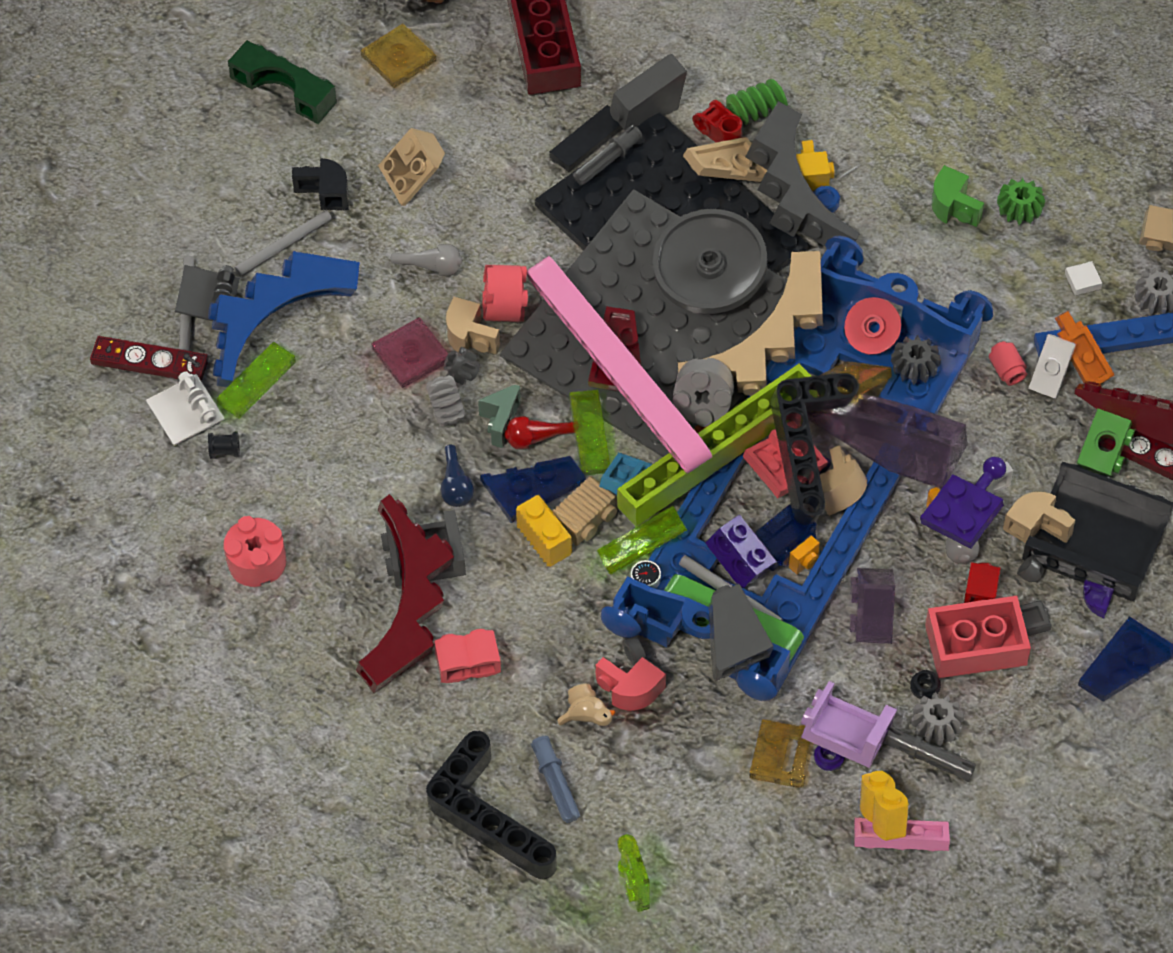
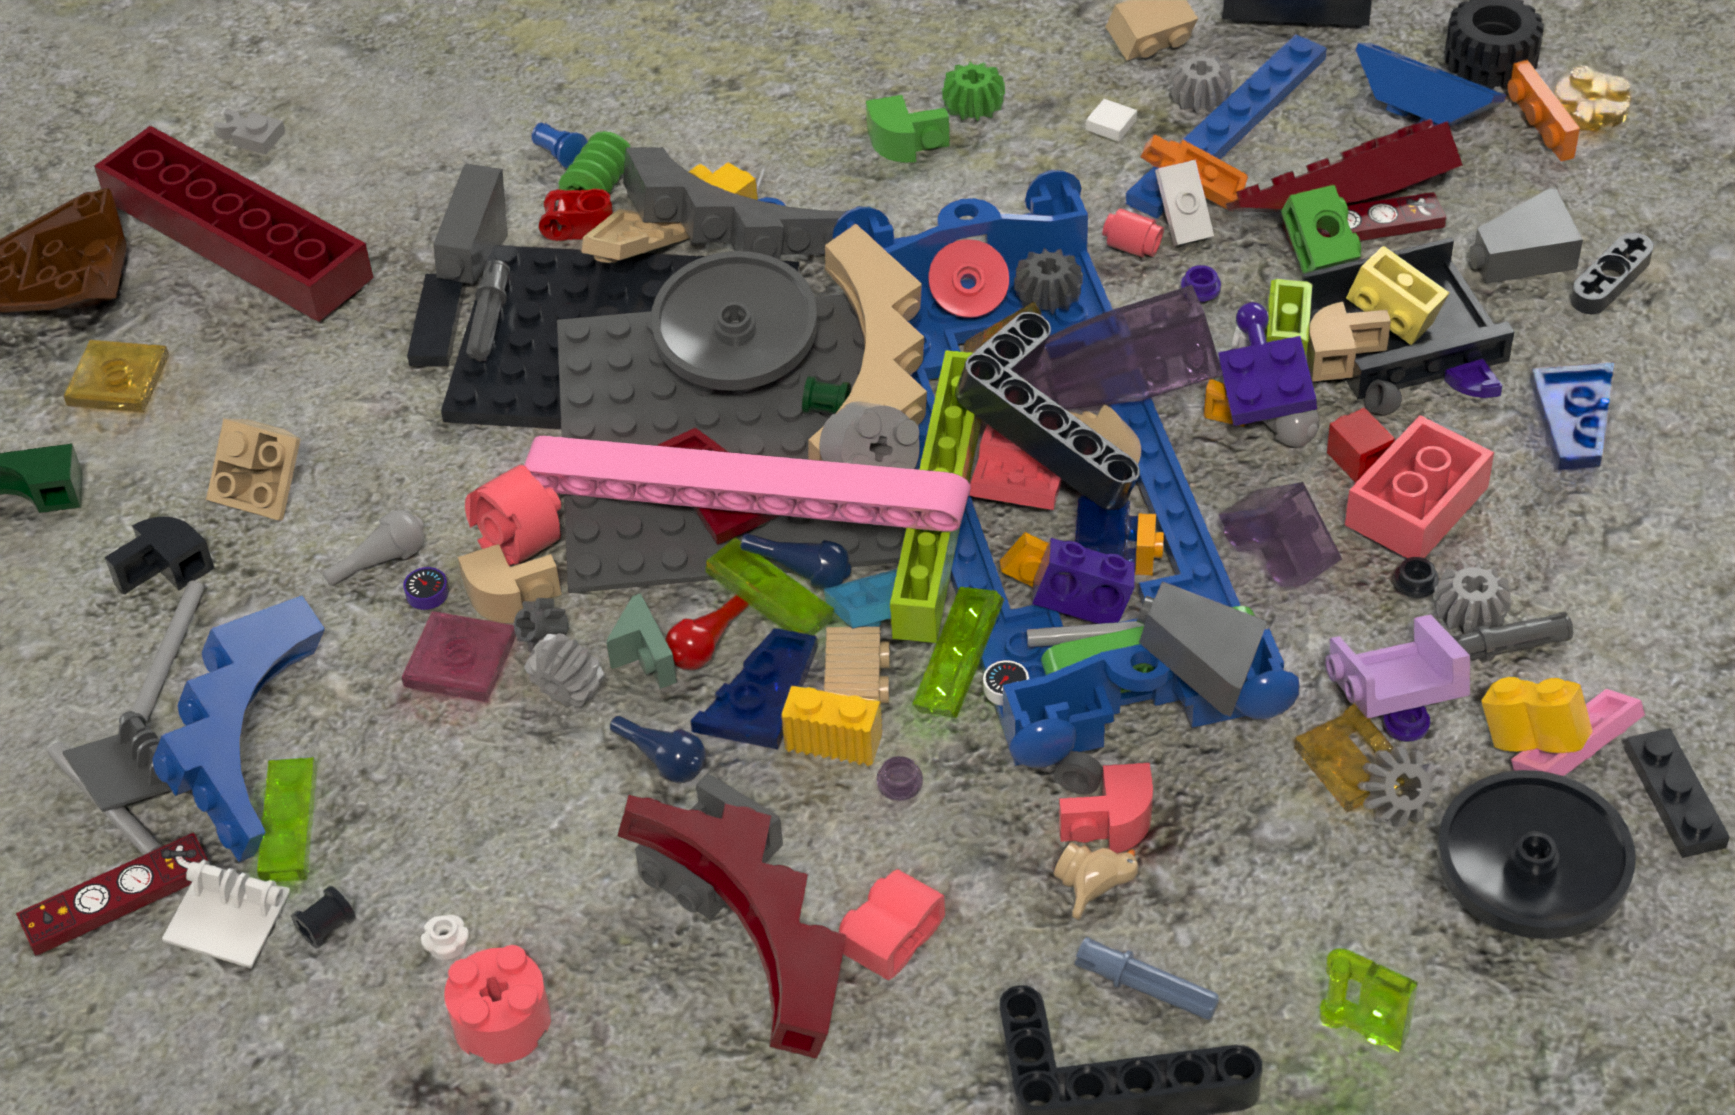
camera: 40 degrees left, 10 degrees down
none -> tile [403,567,449,610]
none -> white plate [421,914,469,960]
none -> blue pin [531,122,588,168]
none -> dark blue piece [740,533,852,590]
none -> dark green bush [802,376,851,414]
none -> clear purple plate [876,756,923,801]
none -> light orange plate [999,532,1048,587]
none -> dark purple plate [1181,265,1221,302]
none -> lime brick [1265,279,1312,356]
none -> light yellow brick [1346,246,1449,345]
none -> light grey gear [1357,746,1443,827]
none -> black dish [1437,770,1636,939]
none -> black plate [1624,728,1730,858]

